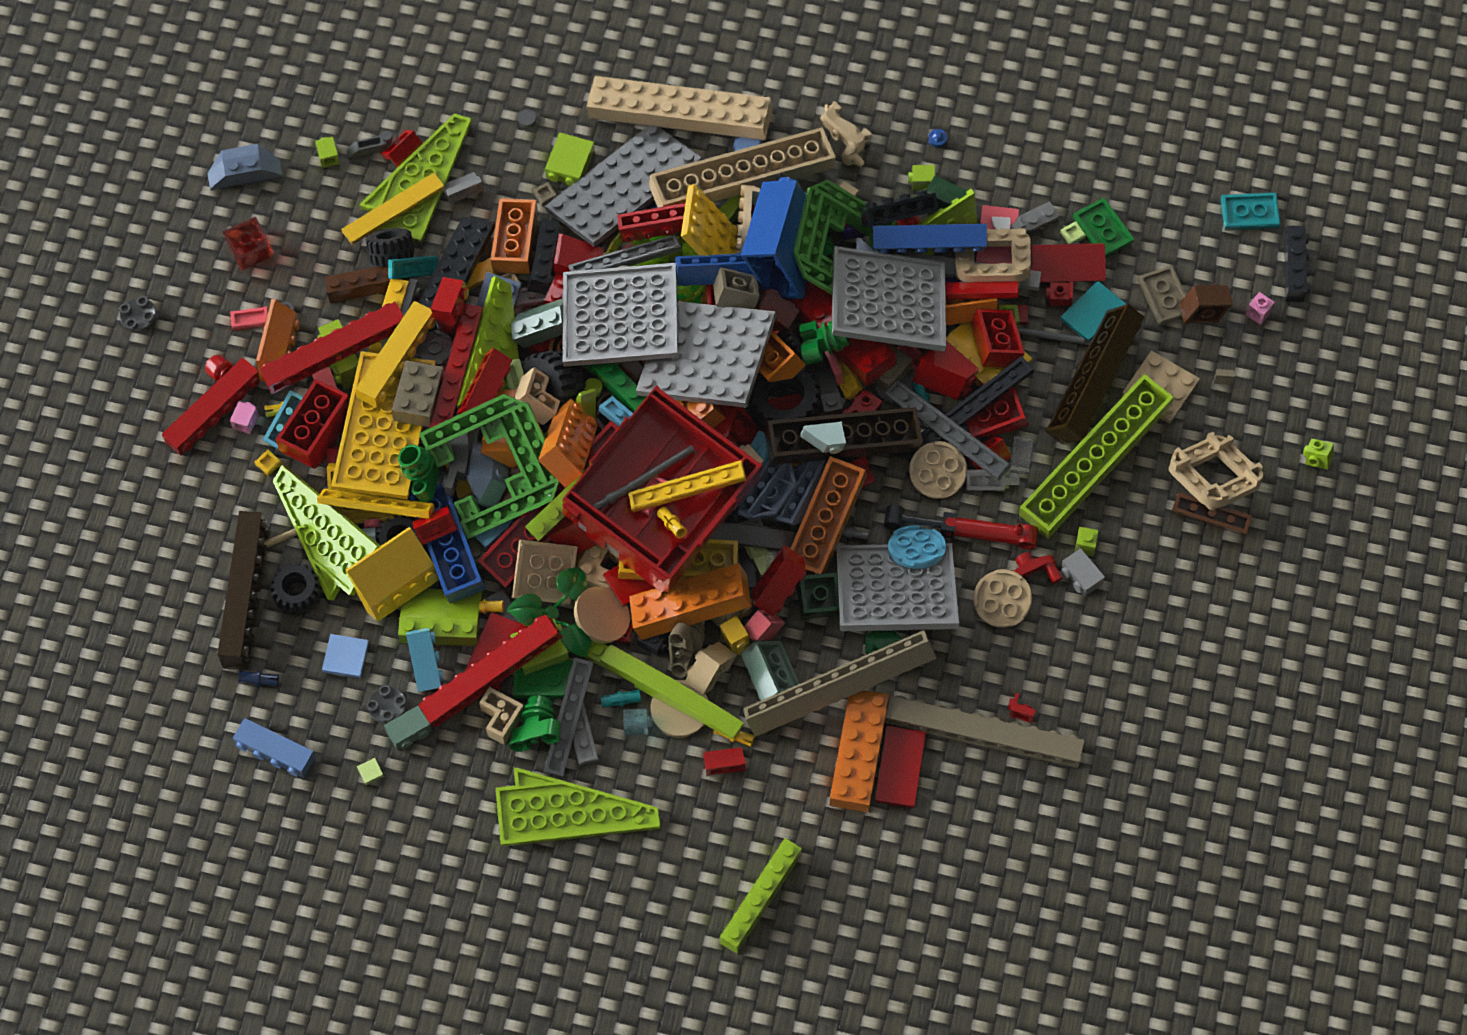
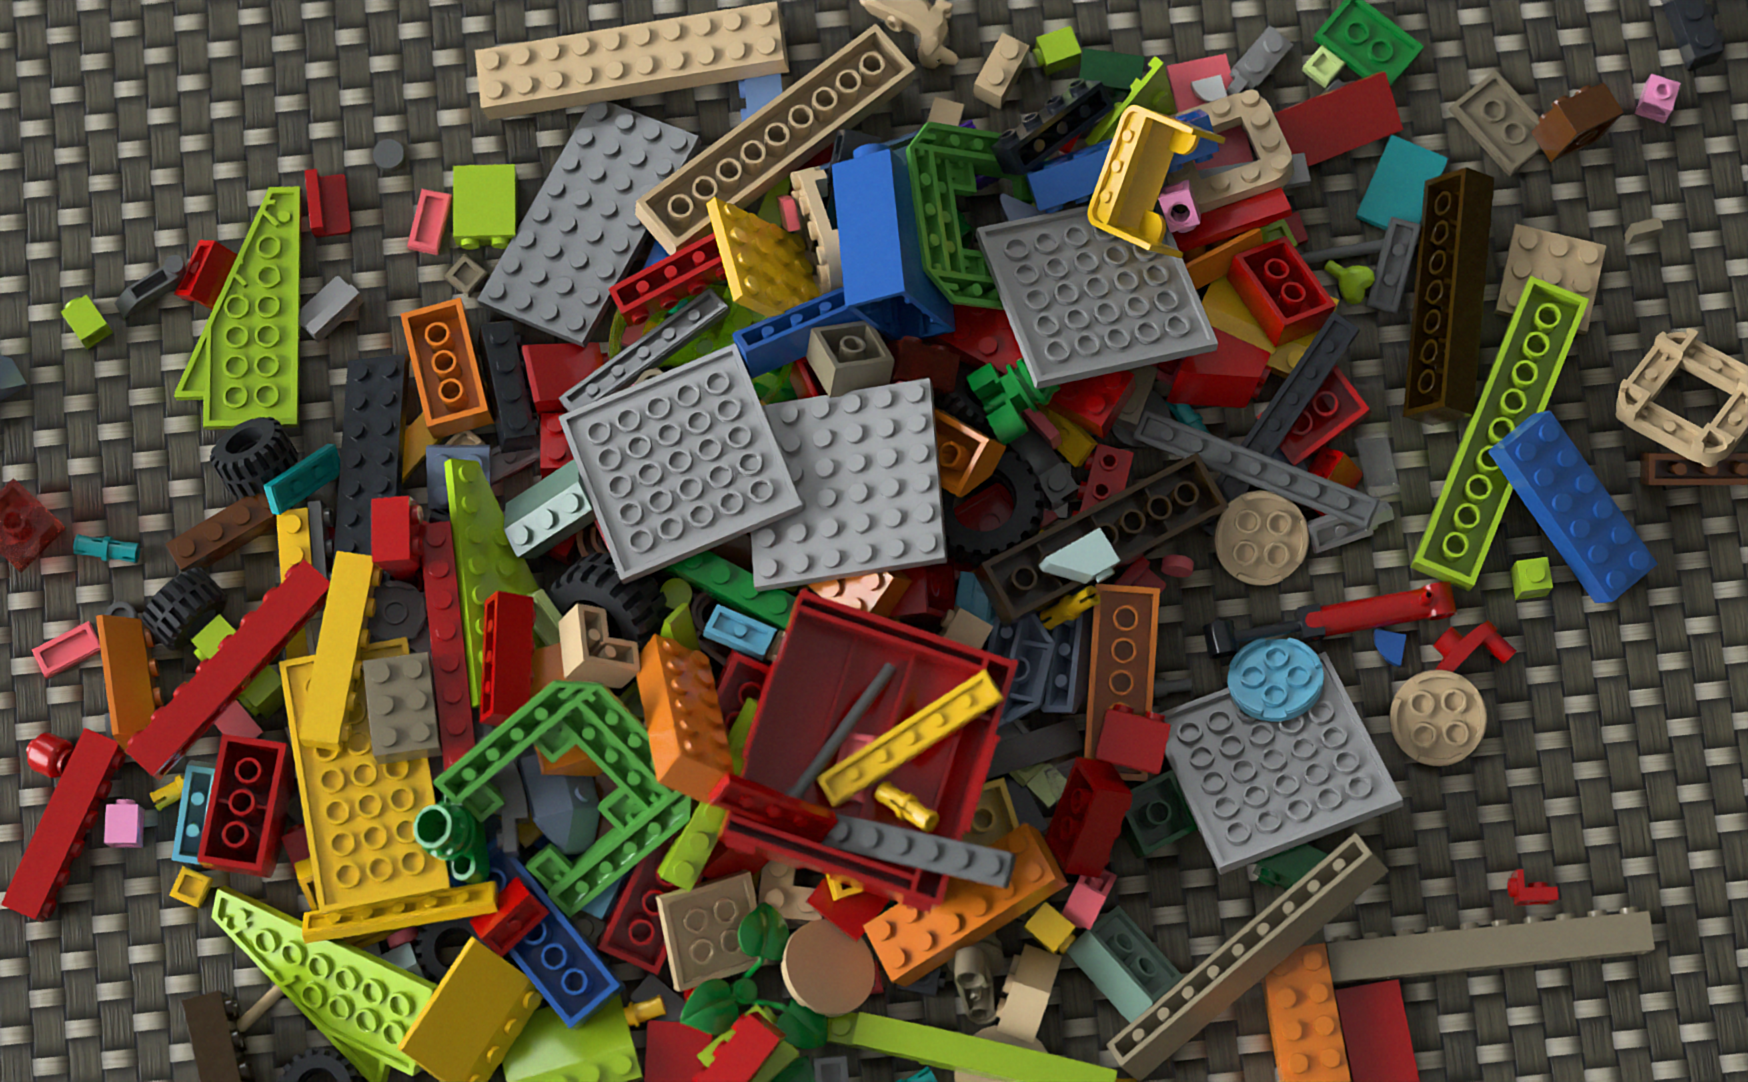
camera: 20 degrees left, 10 degrees up
yellow tile [342,173,445,245] -> none
red brick [1046,281,1073,307] -> none
light grey brick [1061,548,1105,597] -> none
none -> teal pin [73,534,141,563]
none -> black tyre [142,567,228,651]
none -> red panel [304,169,352,238]
none -> coral tile [407,189,453,255]
none -> red plate [708,772,838,844]
none -> coral tile [776,194,801,232]
none -> dark grey plate [822,814,1017,889]
none -> tan brick [973,32,1030,110]
none -> yellow pin [1040,586,1101,630]
none -> yellow windscreen [1087,105,1226,259]
none -> red piece [1095,703,1171,774]
none -> bright pink brick [1158,179,1201,233]
none -> coral tile [1161,554,1194,577]
none -> lime rock [1324,260,1375,305]
none -> dark grey tile [1365,216,1421,315]
none -> blue tile [1373,629,1406,668]
none -> blue brick [1488,411,1658,603]

